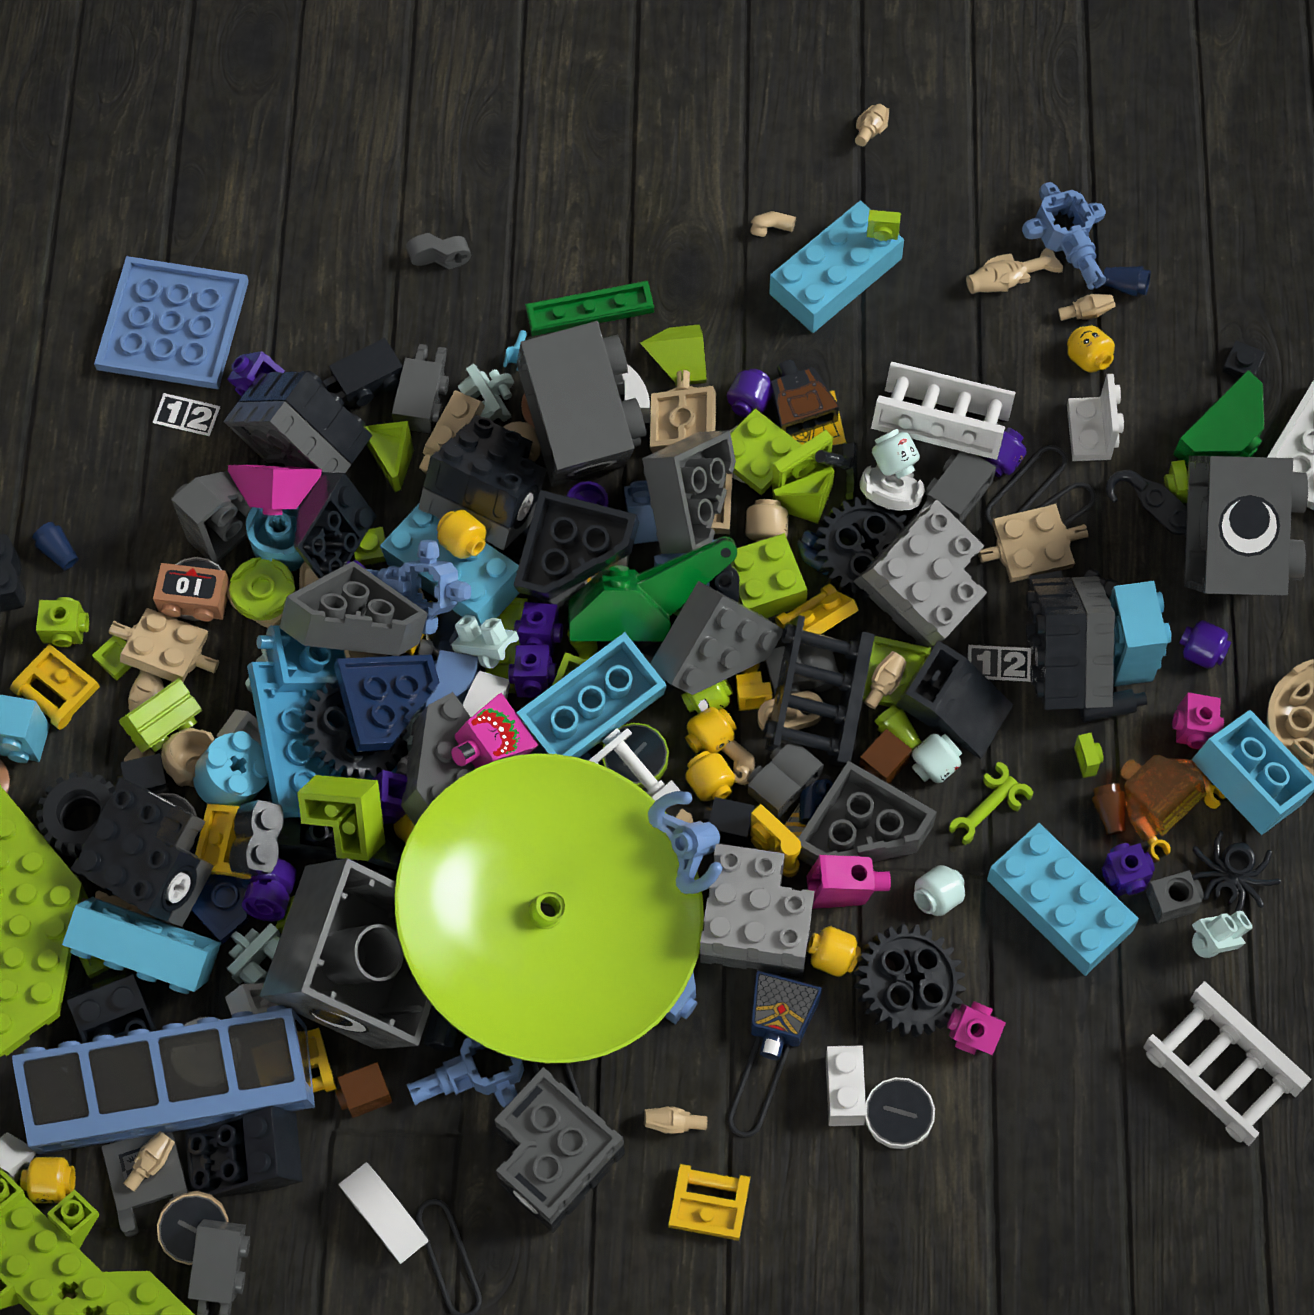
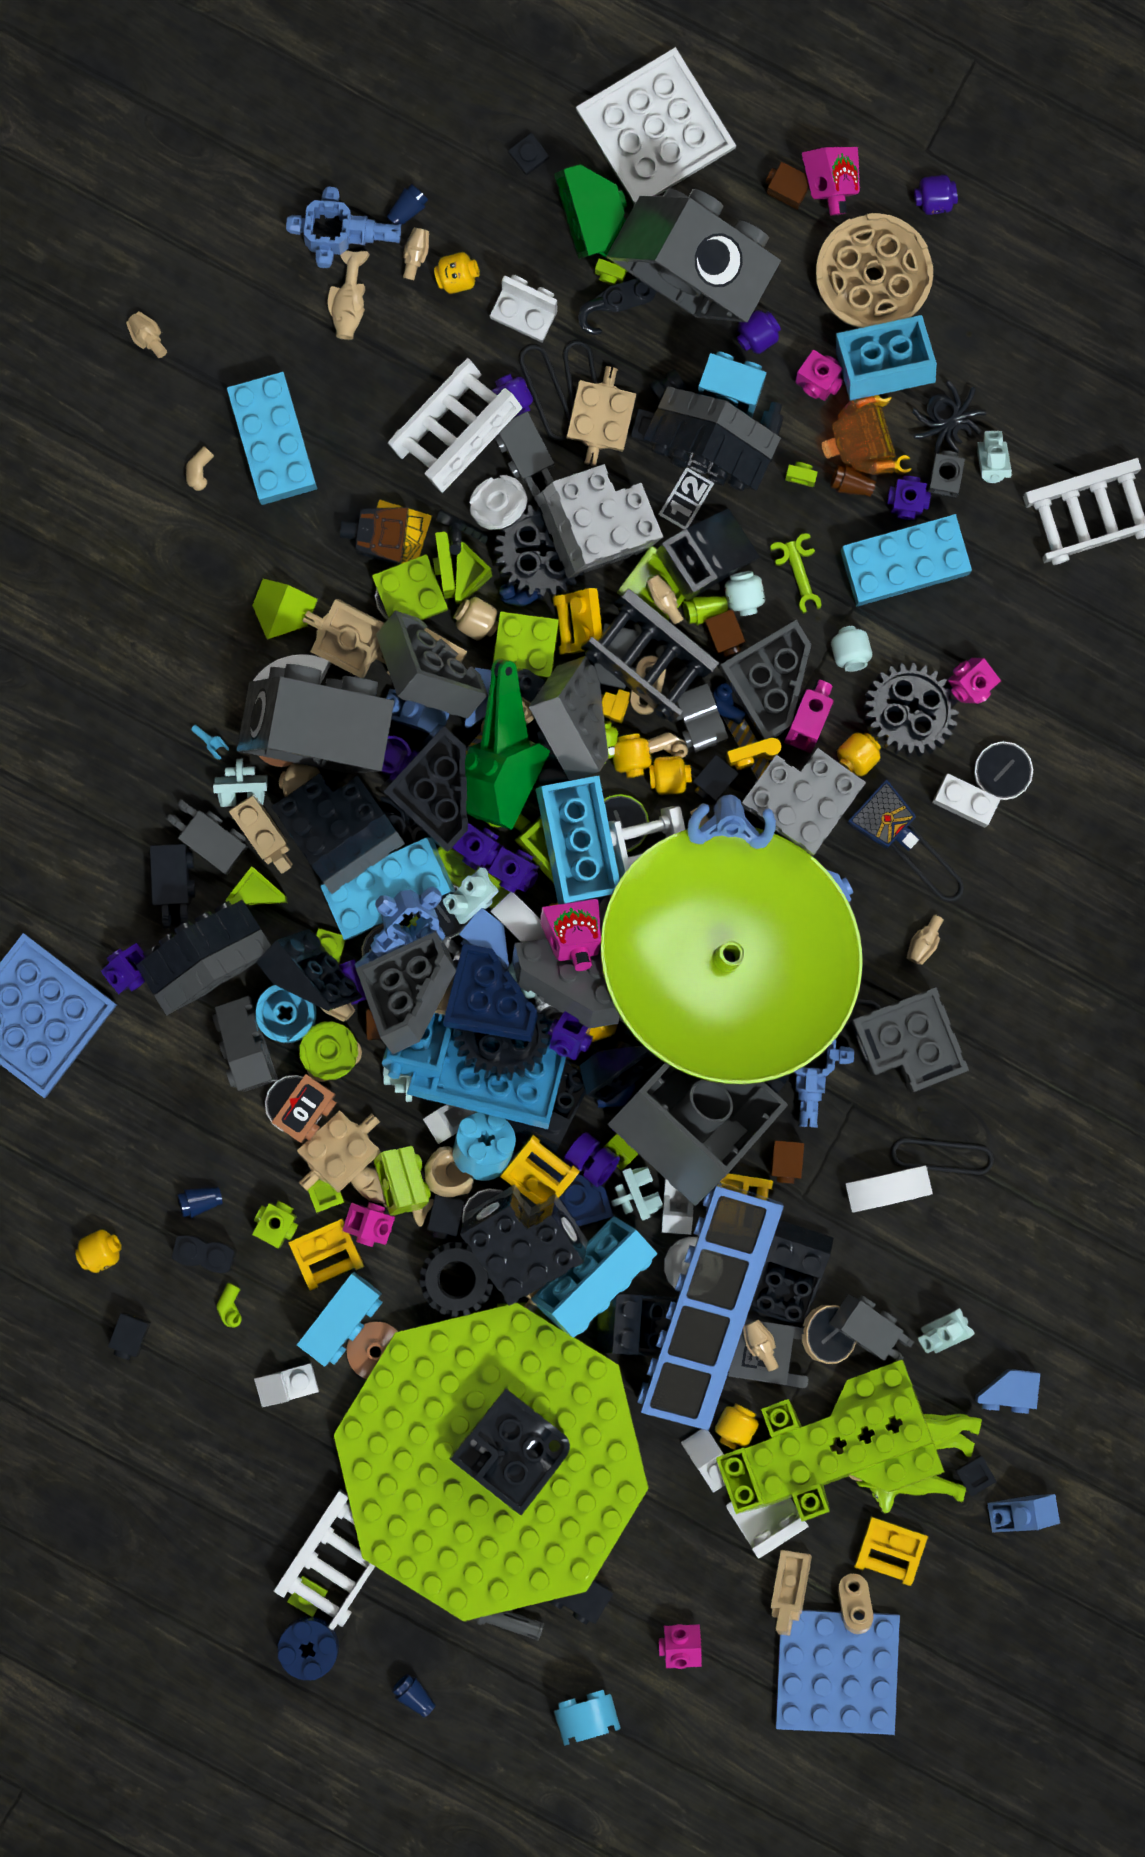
camera: 65 degrees left, 20 degrees up
sticker [153,393,221,436] -> none
dark pink slope [228,465,322,515] -> none
brick [229,800,283,876] -> none
lime brick [297,775,385,861] -> none
dark grey piece [406,233,471,269] -> none
yellow head [437,510,486,559] -> none
green tile [525,281,654,336] -> none
yellow plate [669,1164,750,1241] -> none
dark purple head [727,369,773,417] -> none
lime plate [867,210,901,241] -> none
light aqua head [872,429,920,479] -> none
none -> dark pink brick [342,1202,395,1247]

